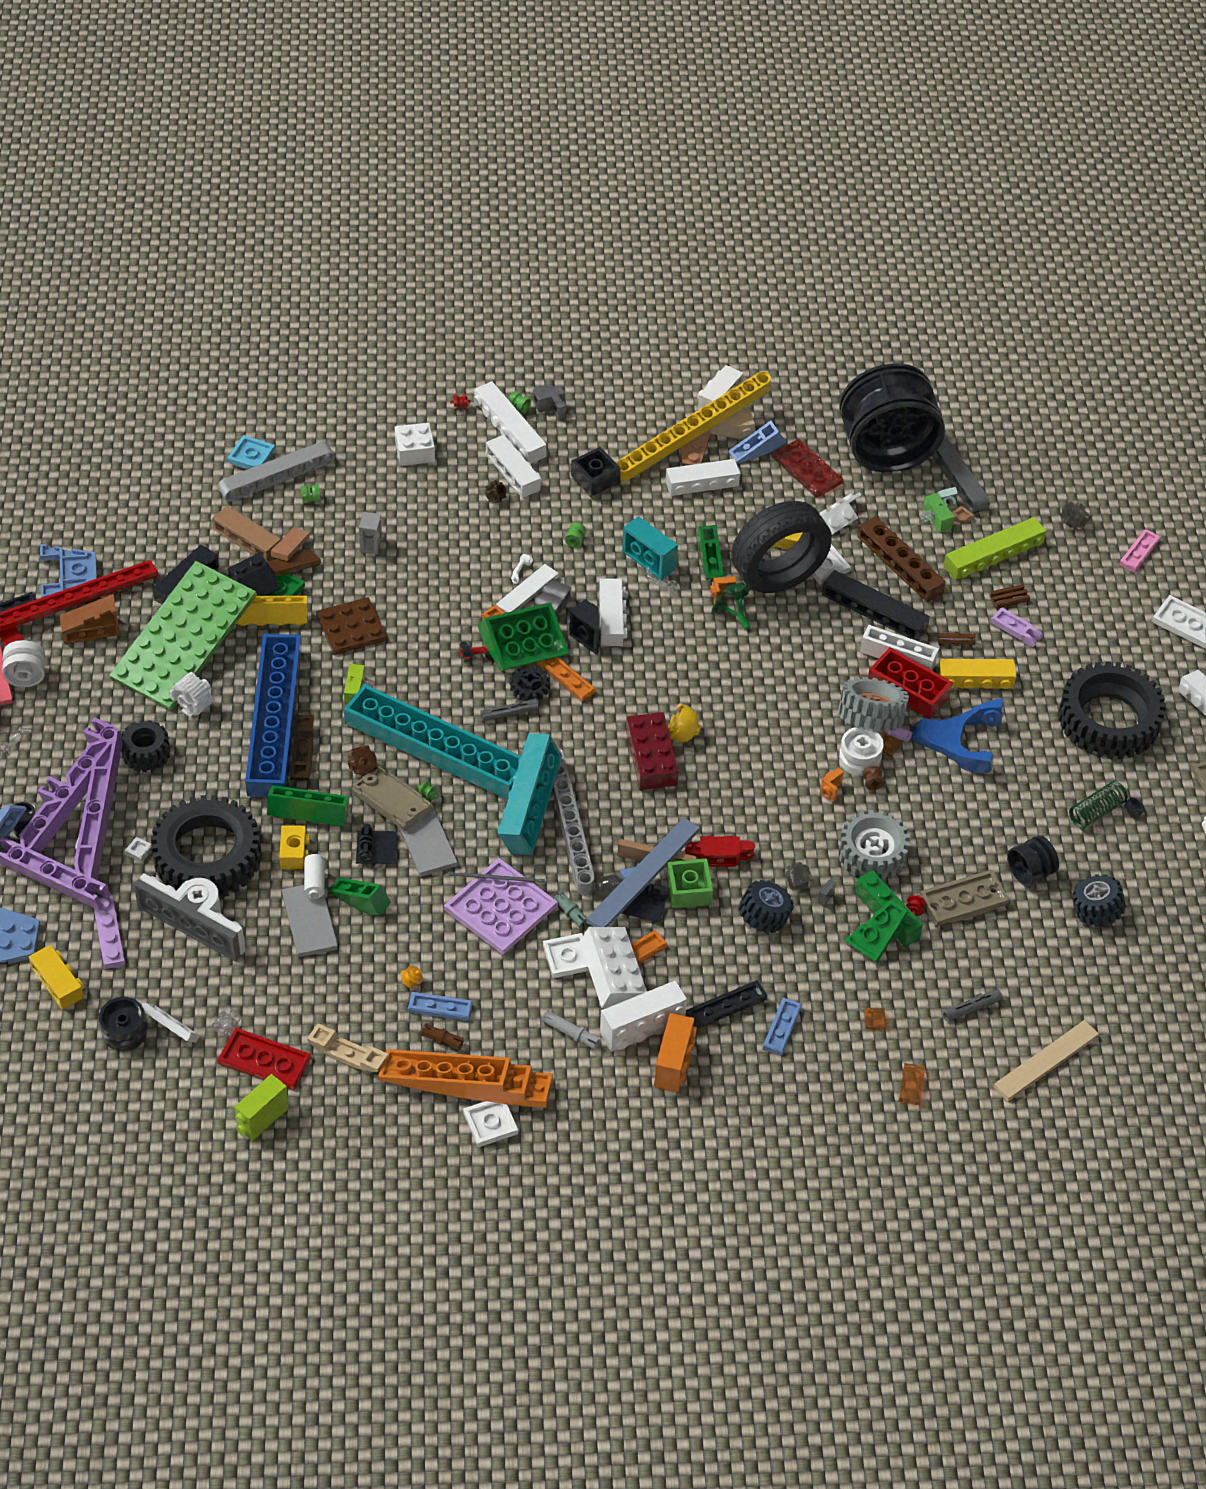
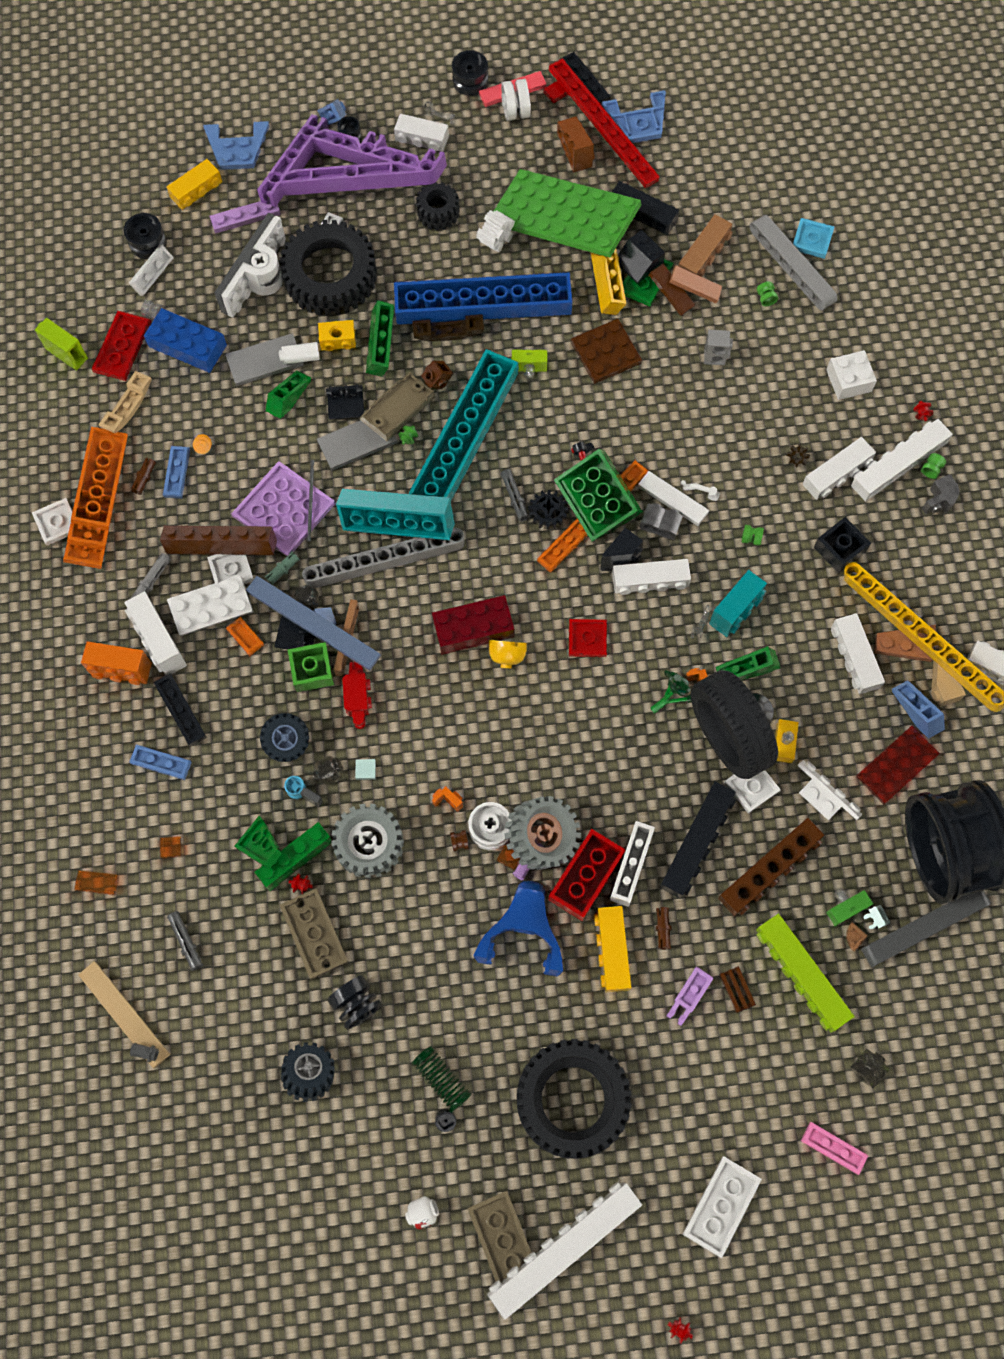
camera: 90 degrees right, 20 degrees up
none -> dark grey pin [130,1043,159,1062]
none -> blue brick [144,308,227,373]
none -> reddish brown brick [160,525,277,555]
none -> medium azure wheel [284,776,306,800]
none -> light aqua tile [355,759,376,780]
none -> white brick [394,114,449,152]
none -> red tile [569,619,607,657]

